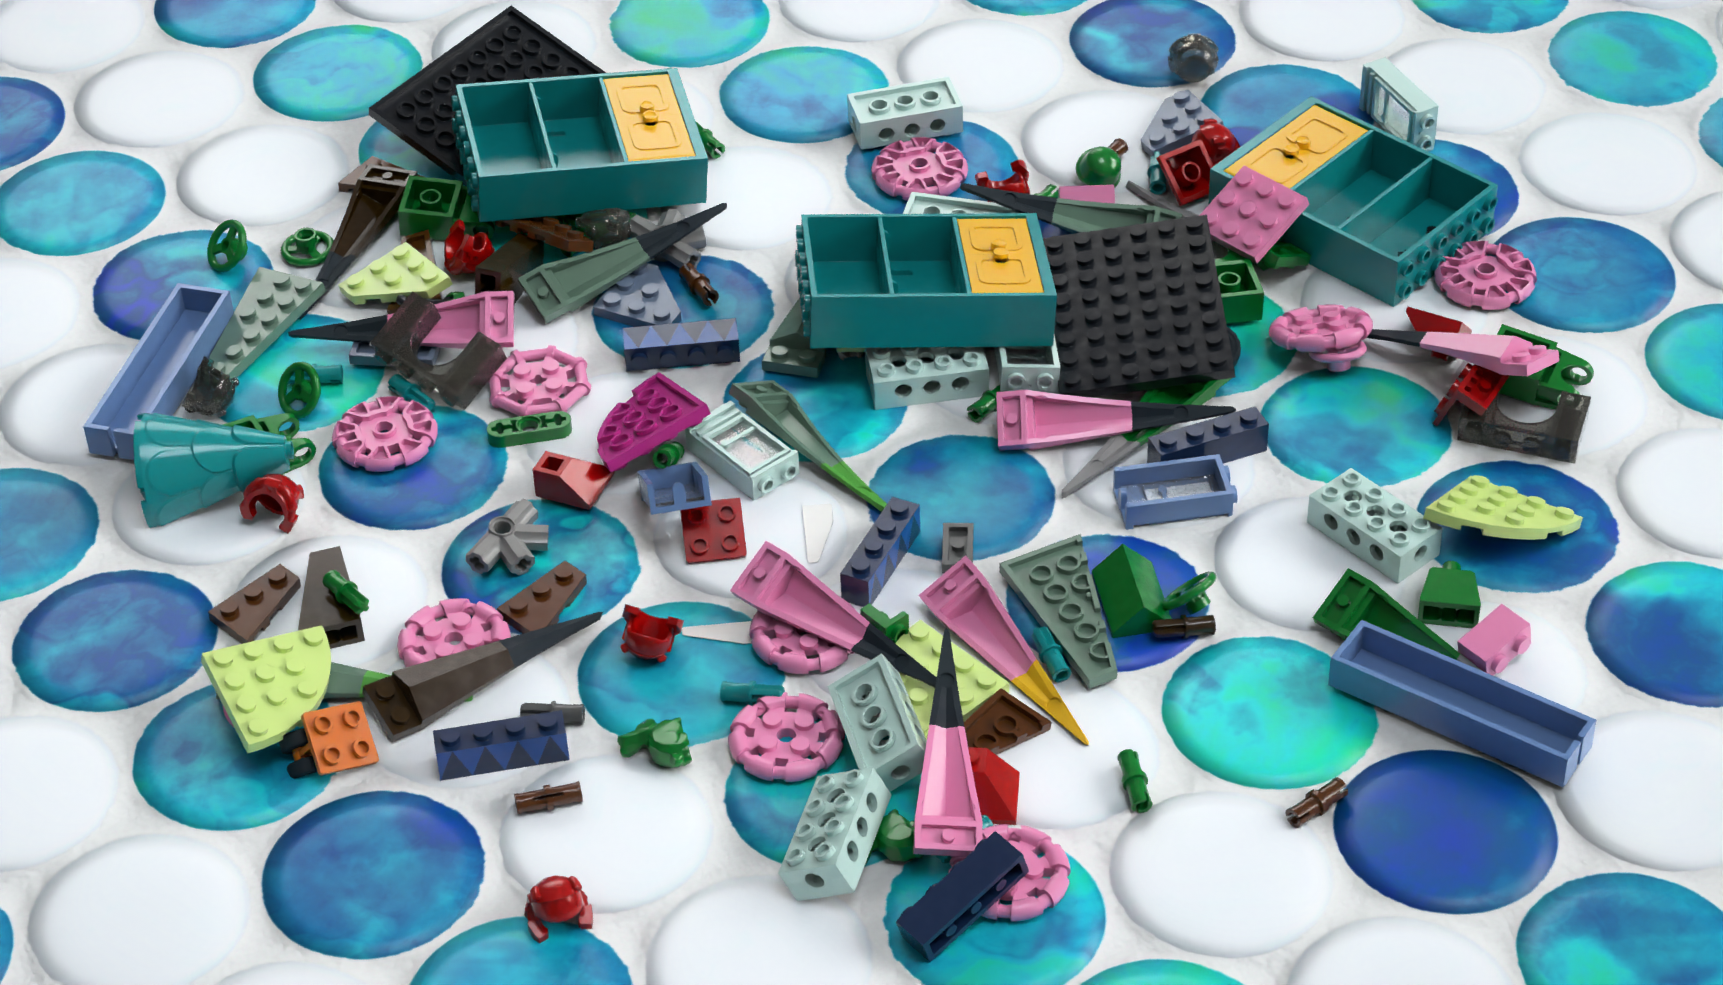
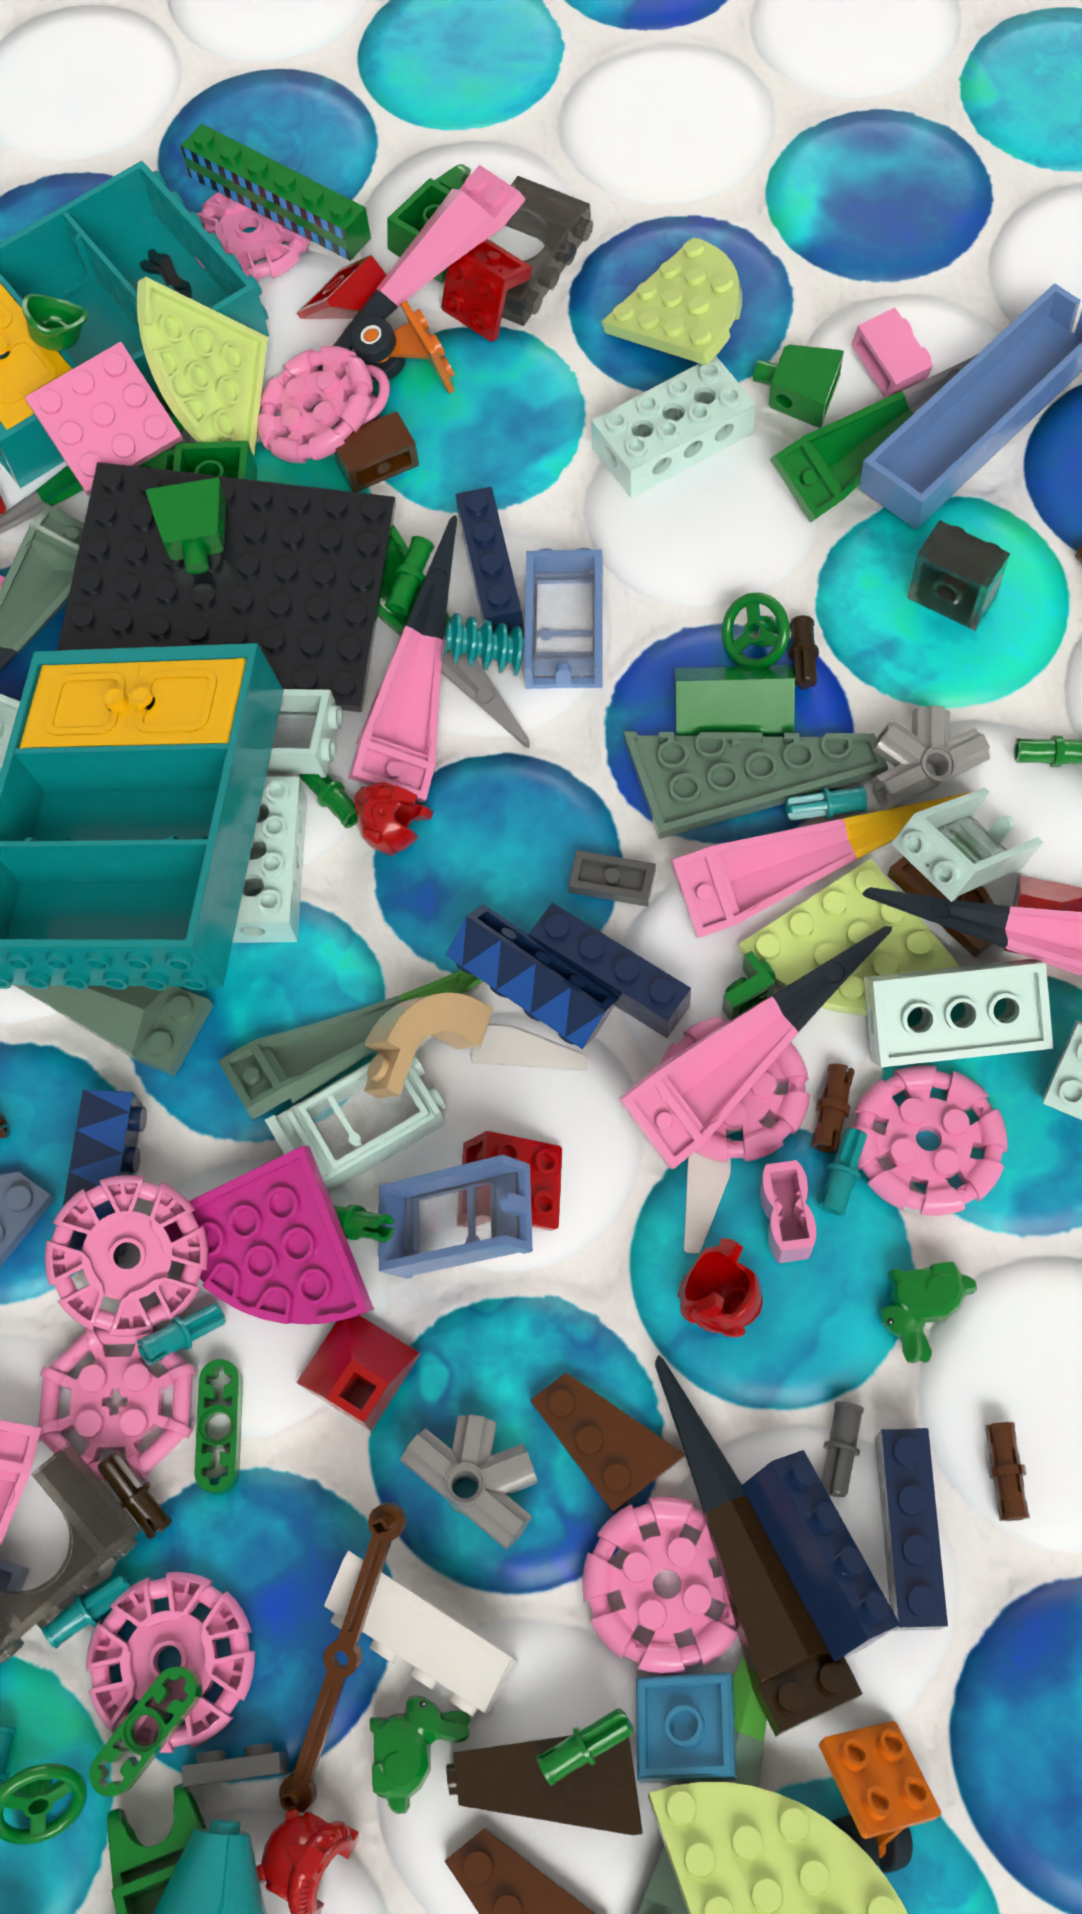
camera: 75 degrees left, 25 degrees up
none -> green helmet [22,294,88,351]
none -> bright pink plate [45,1175,208,1337]
none -> green beam [89,1666,202,1797]
none -> dark brown axle [98,1451,172,1540]
none -> yellowish green plate [137,277,268,457]
none -> teal axle [137,1303,226,1366]
none -> green torso [146,477,226,574]
none -> green brick [180,123,371,261]
none -> dark grey plate [182,1743,289,1787]
none -> reddish brown piece [279,1502,407,1813]
none -> white slope [324,1551,518,1716]
none -> reddish brown brick [334,411,419,492]
none -> plate [351,301,455,394]
none -> red helmet [354,782,434,857]
none -> tan arch [364,993,494,1098]
none -> green animal [369,1695,470,1814]
none -> green pin [385,536,434,615]
none -> teal piece [440,613,524,676]
none -> dark blue brick [445,904,620,1050]
none -> dark azure tile [636,1673,737,1783]
none -> dark blue brick [741,1450,900,1662]
none -> bright pink brick [760,1160,816,1263]
none -> reddish brown pin [811,1063,855,1153]
none -> light grey piece [871,705,990,810]
none -> light aqua door [891,788,1044,902]
none -> clear smoke brick [907,520,1010,631]

